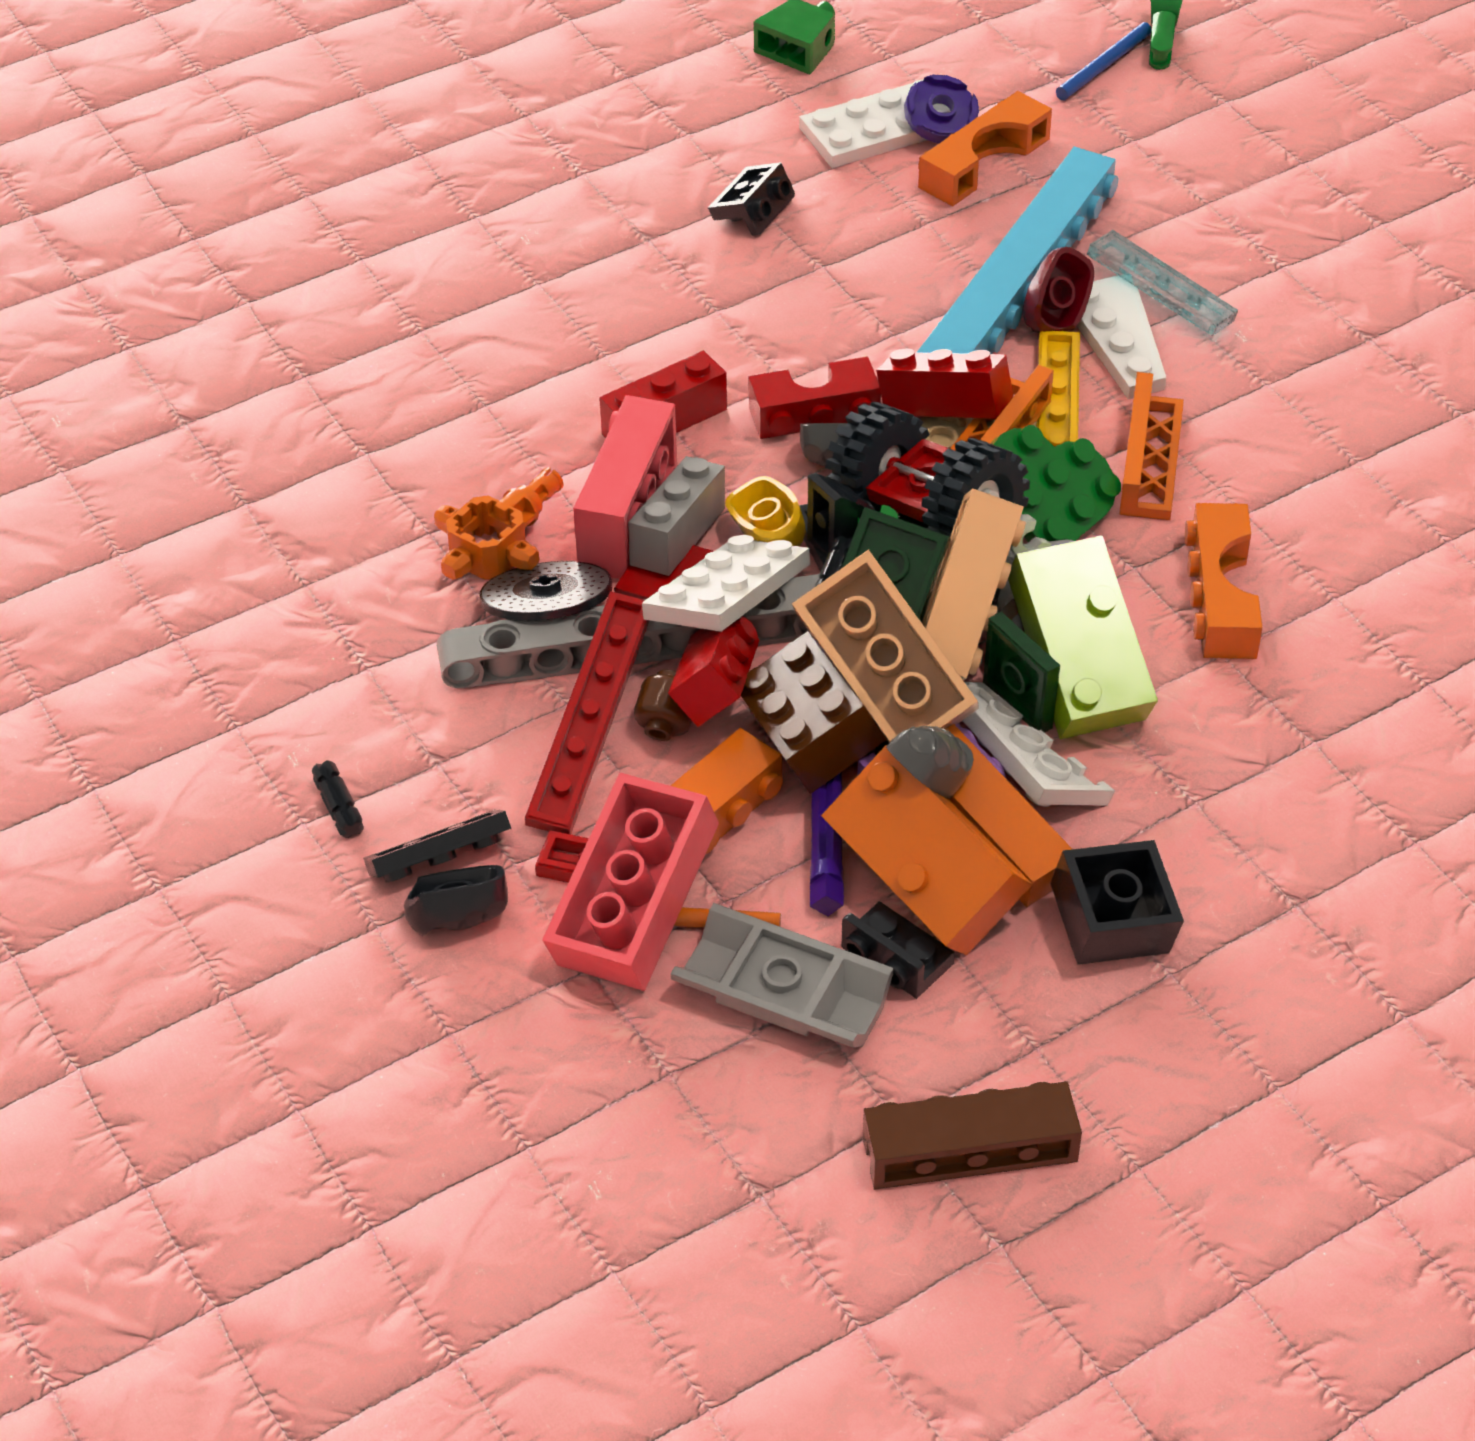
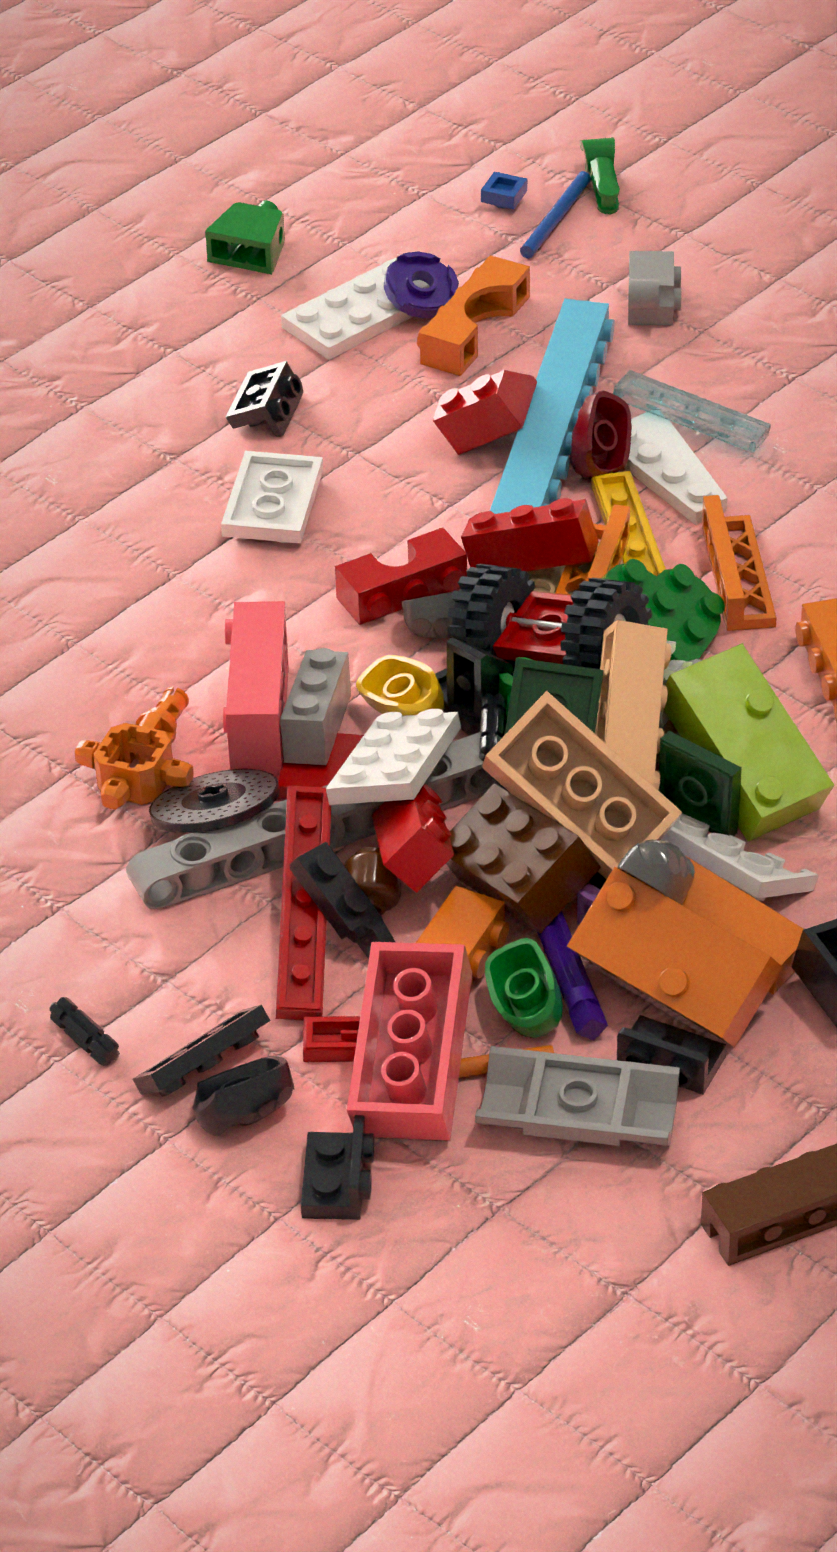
camera: 15 degrees left, 5 degrees down
red brick [599,350,727,438] -> none
none -> white plate [221,451,323,544]
none -> black hinge [289,842,396,959]
none -> black bracket [301,1115,375,1220]
none -> red slope [433,370,537,455]
none -> blue plate [481,171,528,209]
none -> green piece [484,938,563,1039]
none -> light grey hinge [628,251,681,326]

